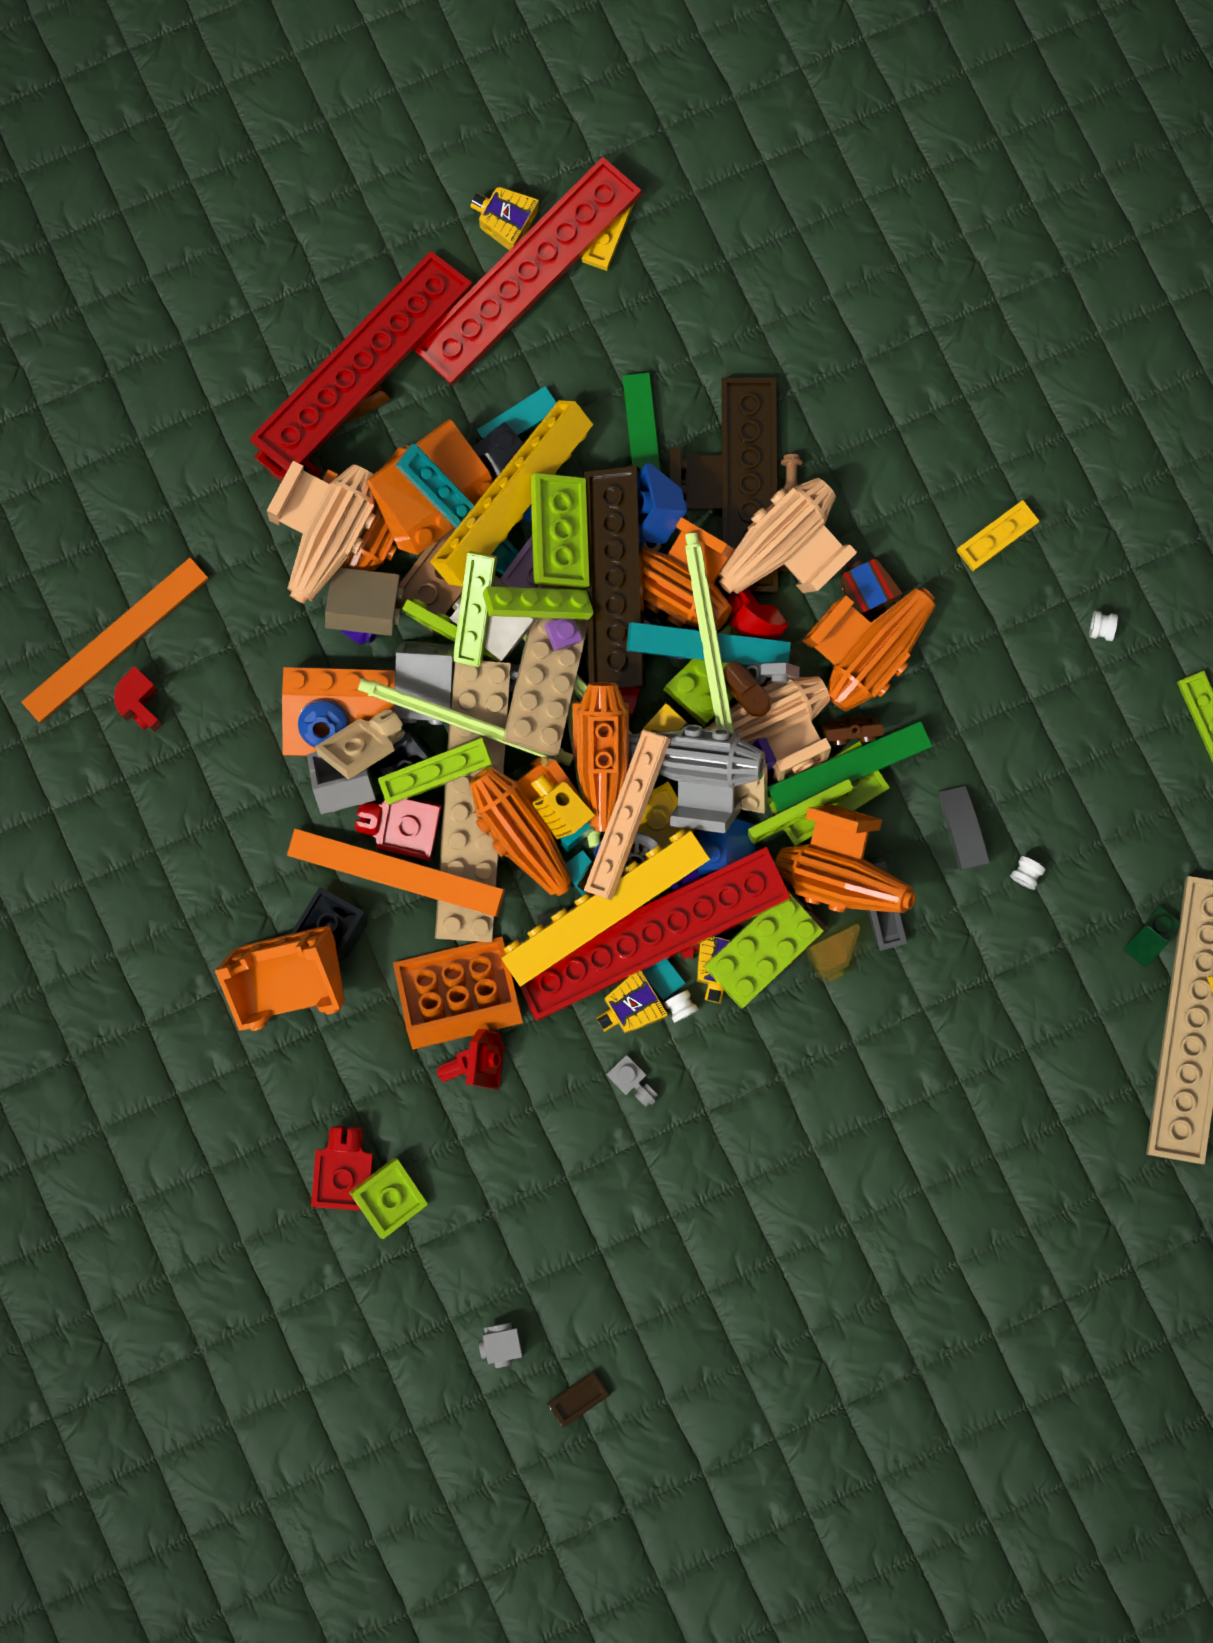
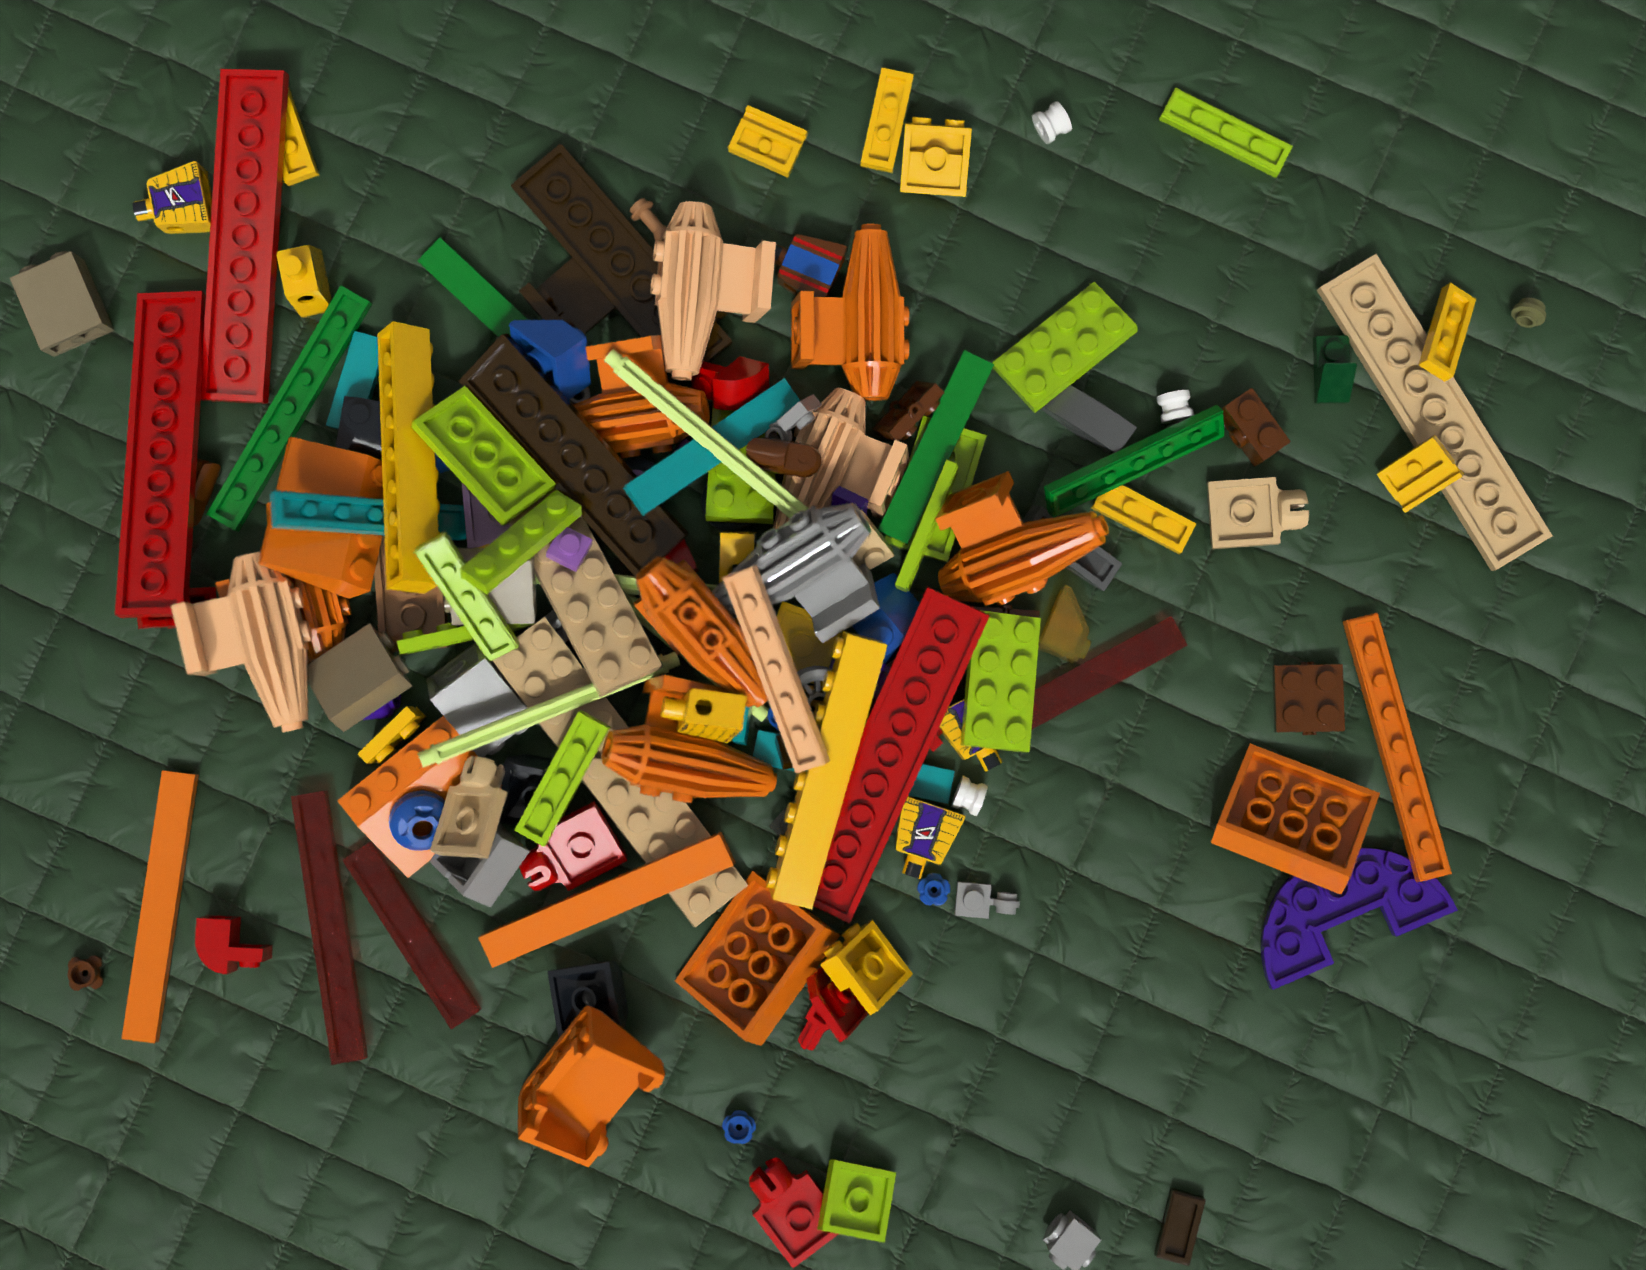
camera: 40 degrees left, 5 degrees up
none -> dark tan brick [10,251,115,357]
none -> reddish brown plate [68,955,104,991]
none -> green plate [206,285,372,532]
none -> yellow torso [276,245,332,318]
none -> clear red plate [291,790,368,1065]
none -> clear red tile [342,841,481,1030]
none -> yellow plate [358,706,426,764]
none -> blue plate [722,1110,756,1144]
none -> yellow plate [728,105,808,178]
none -> yellow plate [820,920,913,1015]
none -> yellow plate [900,117,972,197]
none -> blue plate [917,873,951,906]
none -> lime plate [992,282,1138,413]
none -> clear red tile [1032,616,1187,729]
none -> green tile [1044,405,1225,517]
none -> yellow plate [1091,485,1196,554]
none -> tan plate [1207,477,1309,549]
none -> orange slope [1211,743,1380,895]
none -> reddish brown brick [1222,388,1291,467]
none -> dark purple plate [1261,848,1458,990]
none -> reddish brown plate [1273,662,1345,735]
none -> orange tile [1343,613,1452,882]
none -> yellow plate [1376,434,1464,513]

